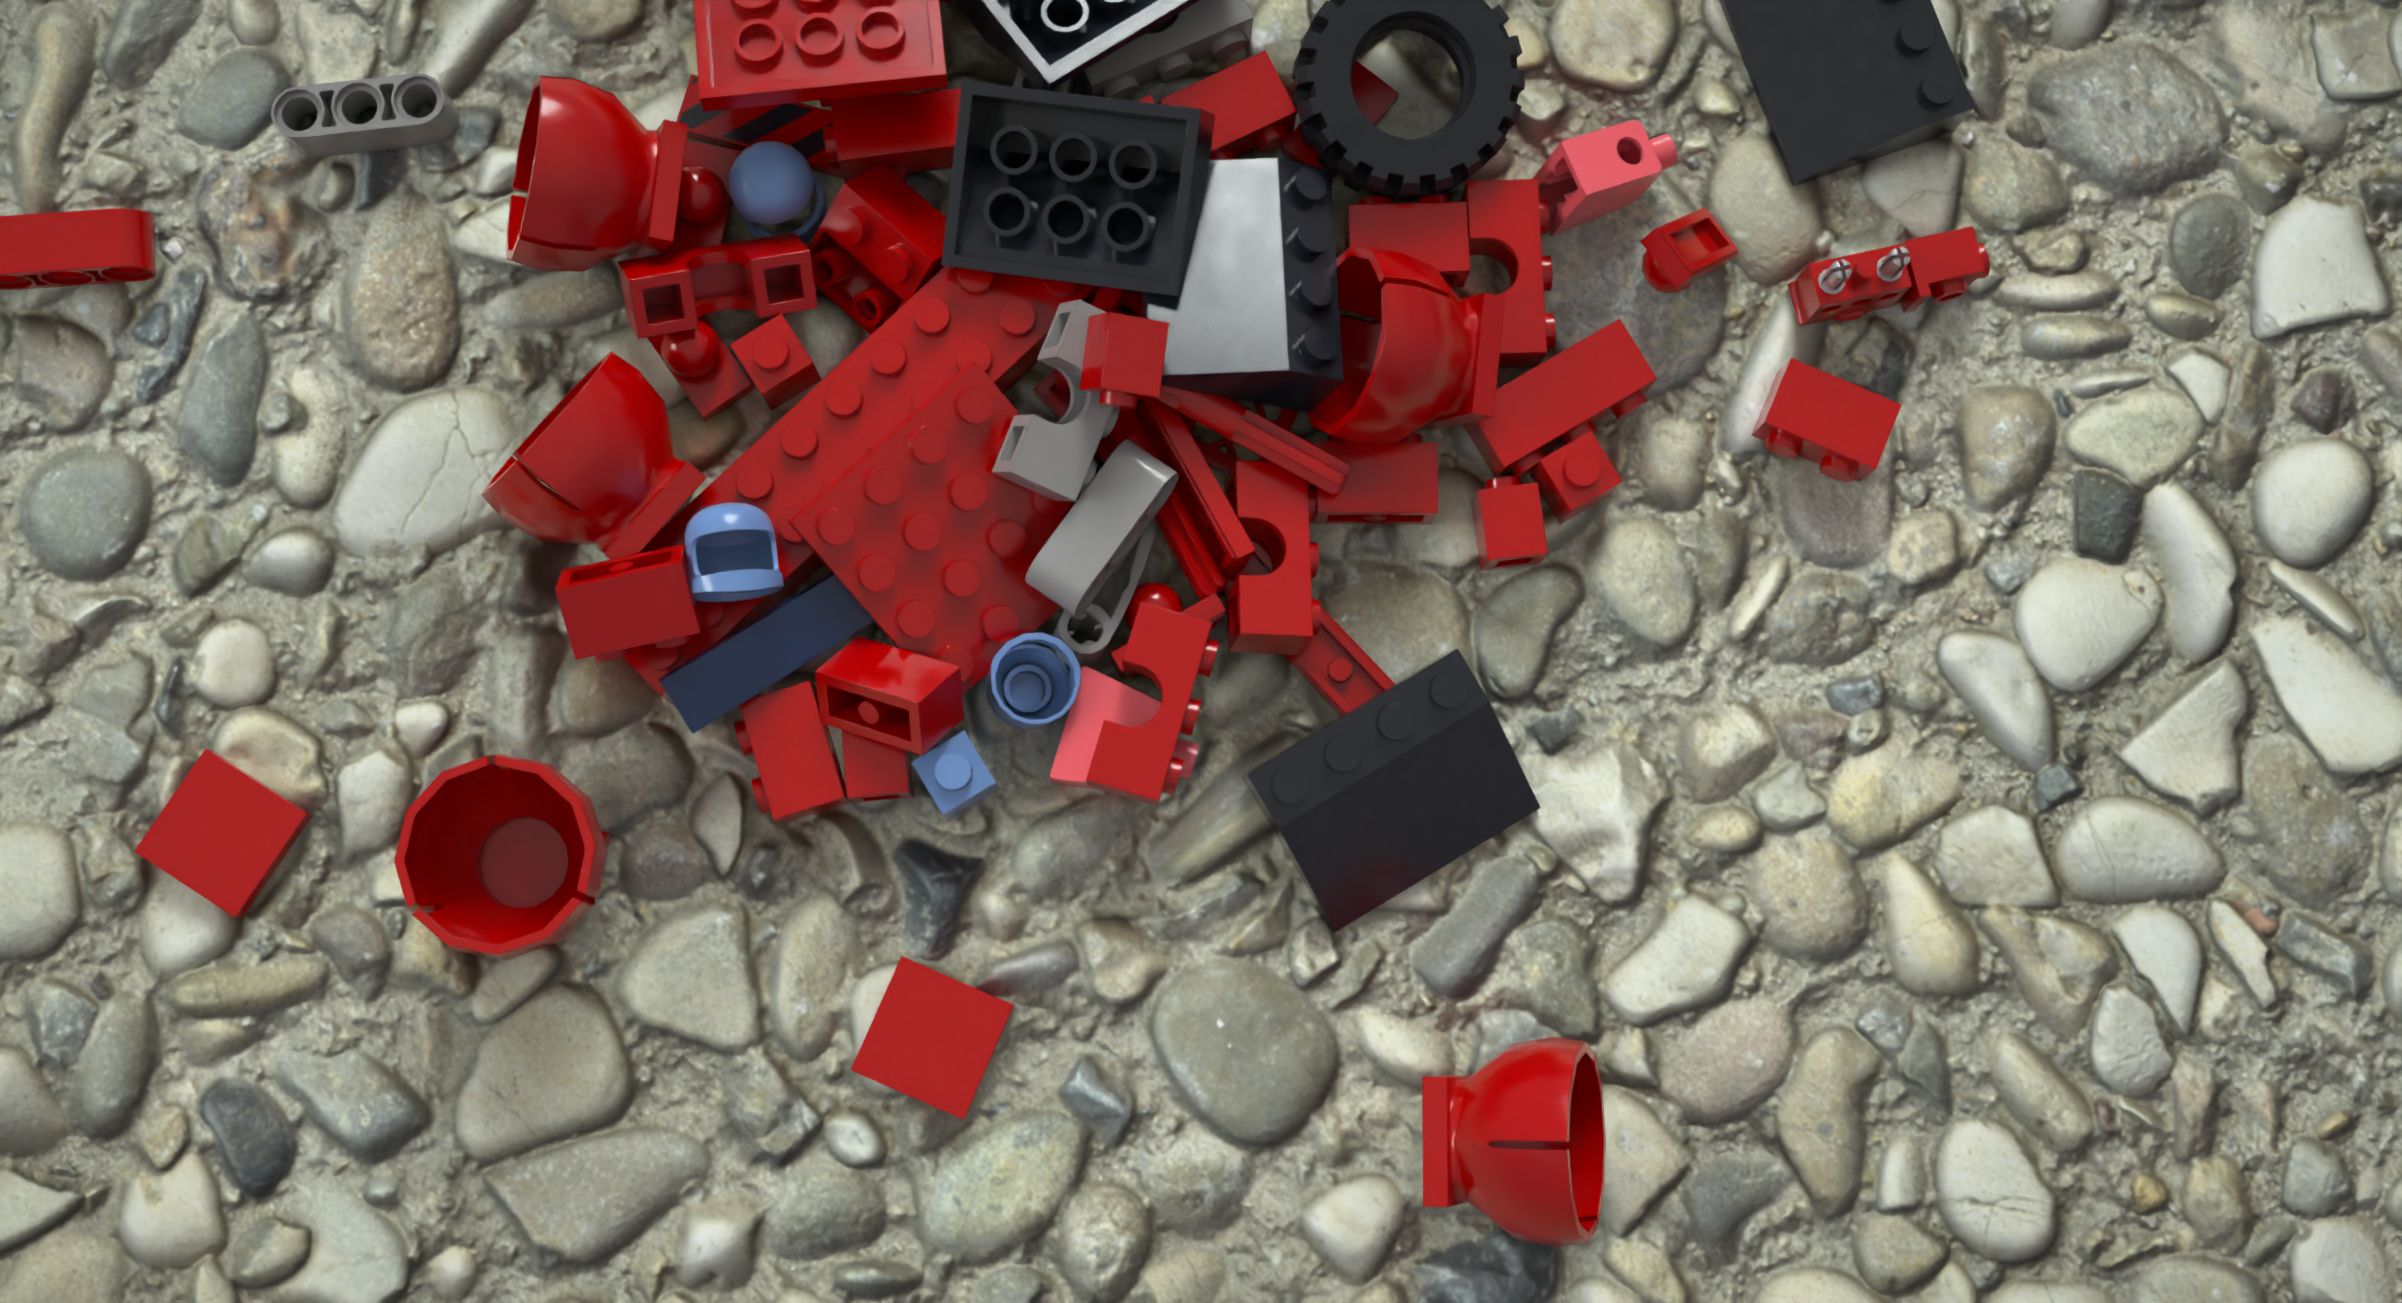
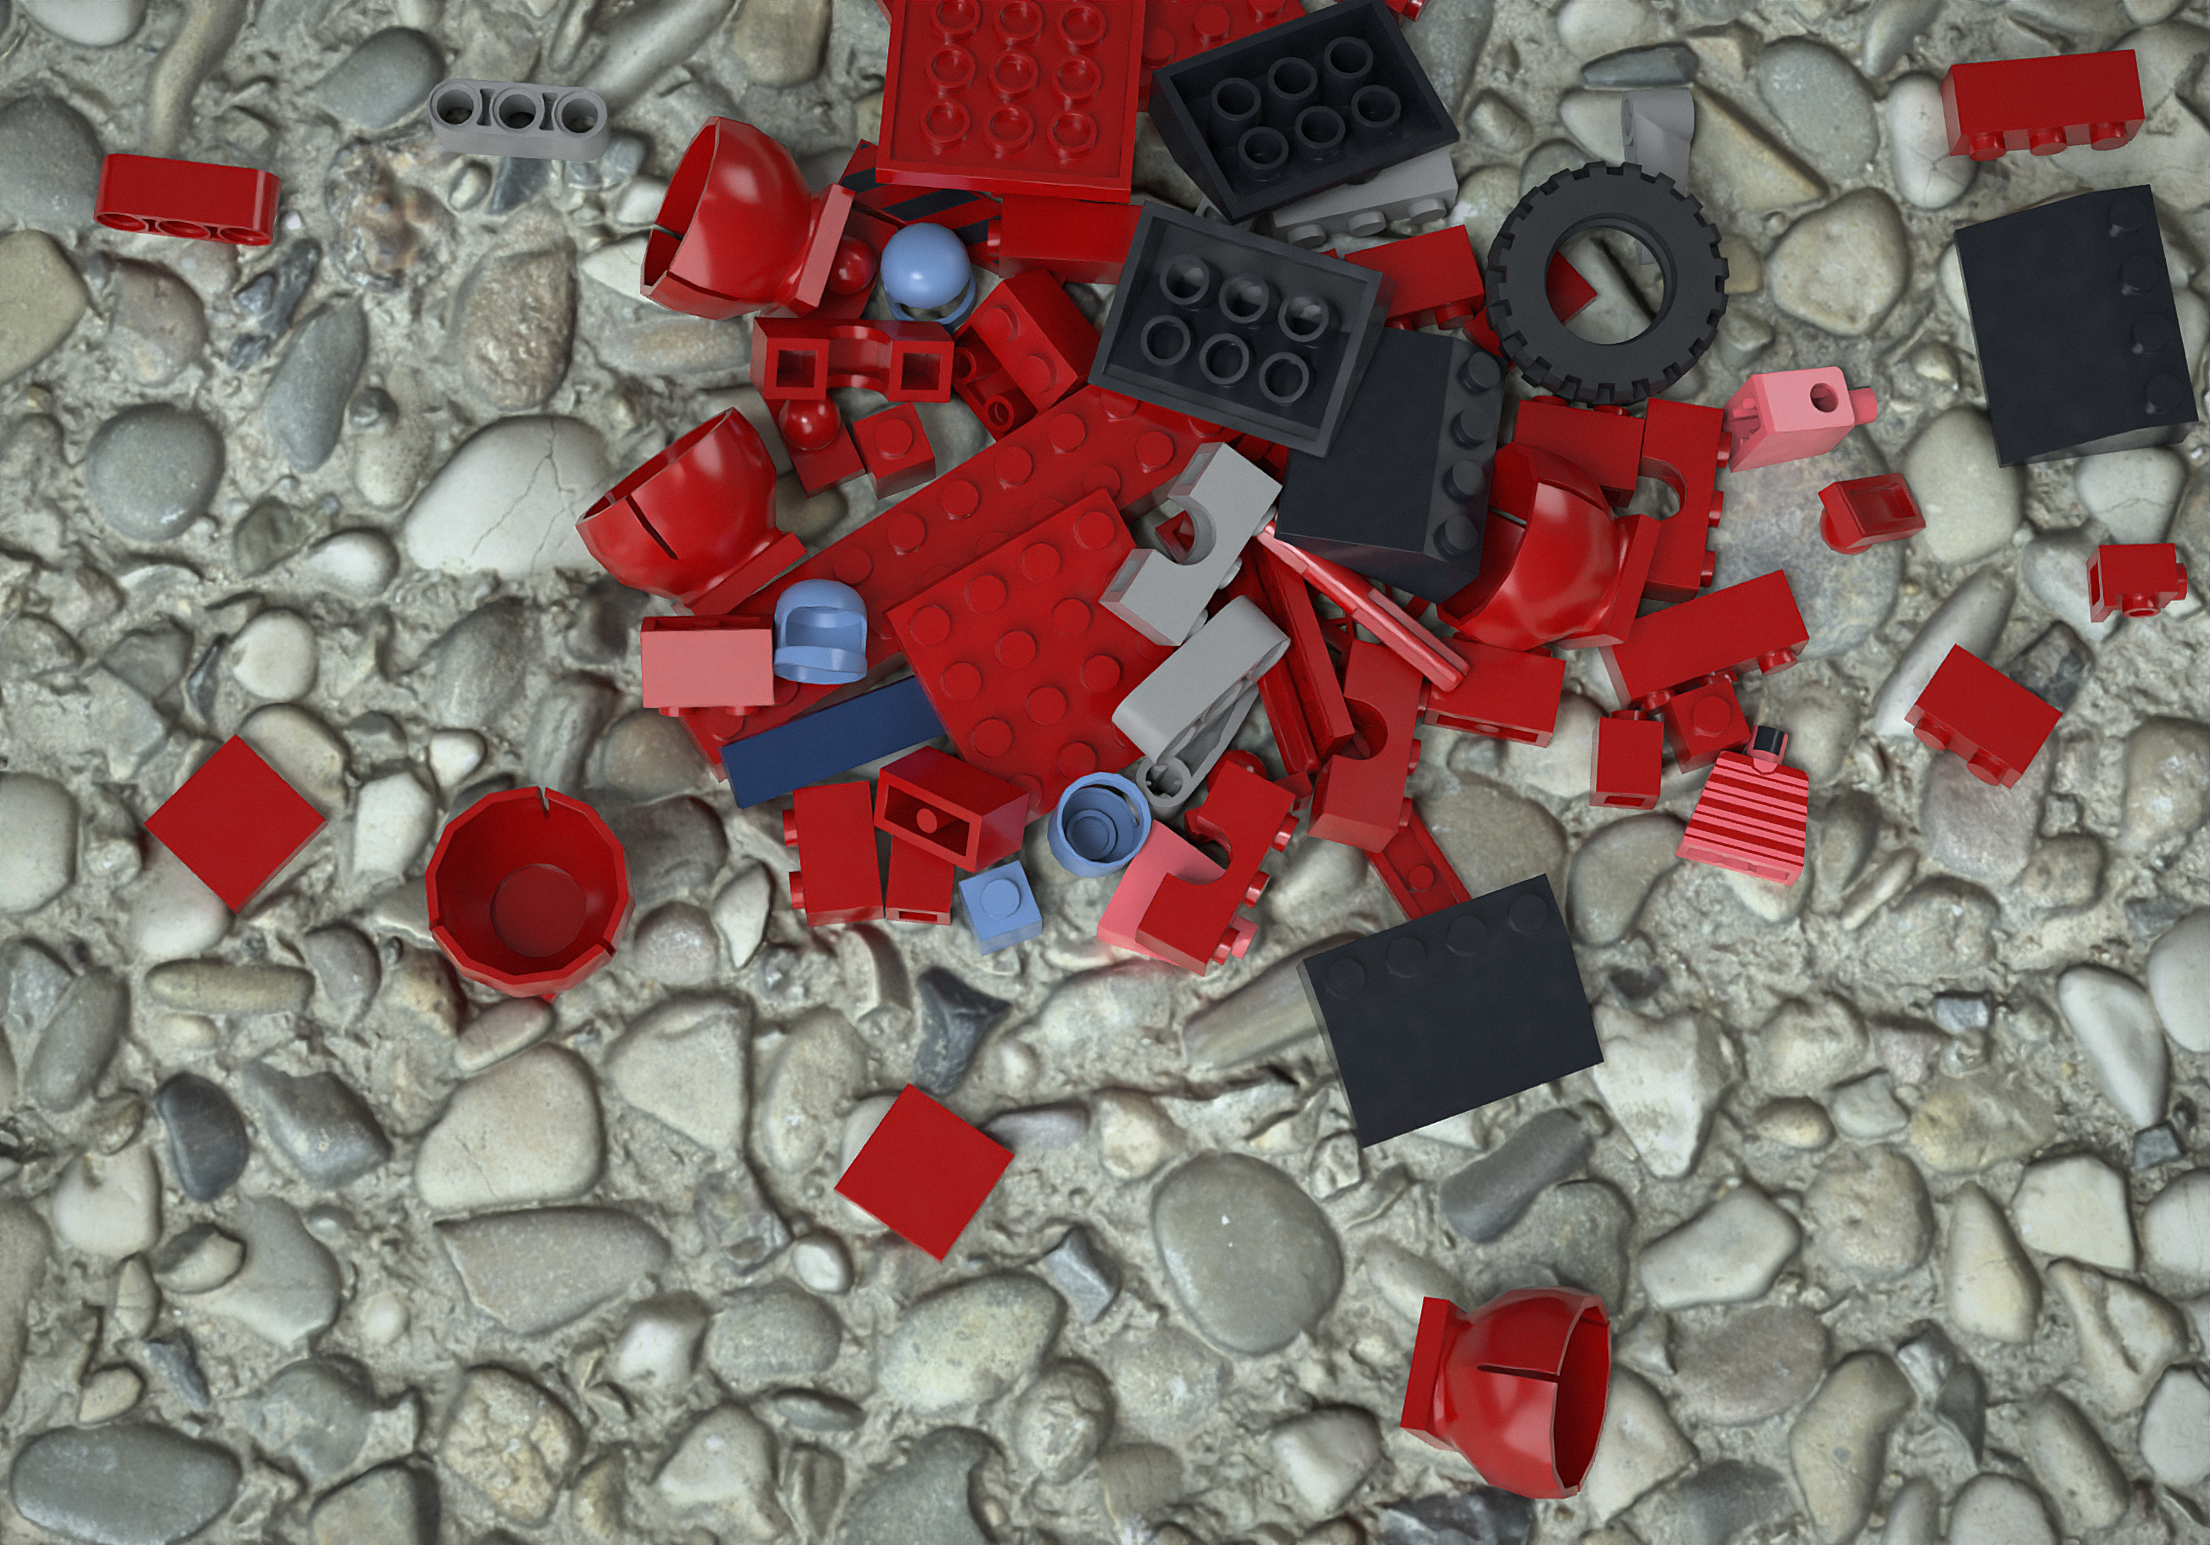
camera: 15 degrees right, 5 degrees down
red brick [1079,312,1169,409] -> none
red piece [1787,244,1912,326] -> none
none -> torso [1675,726,1809,886]

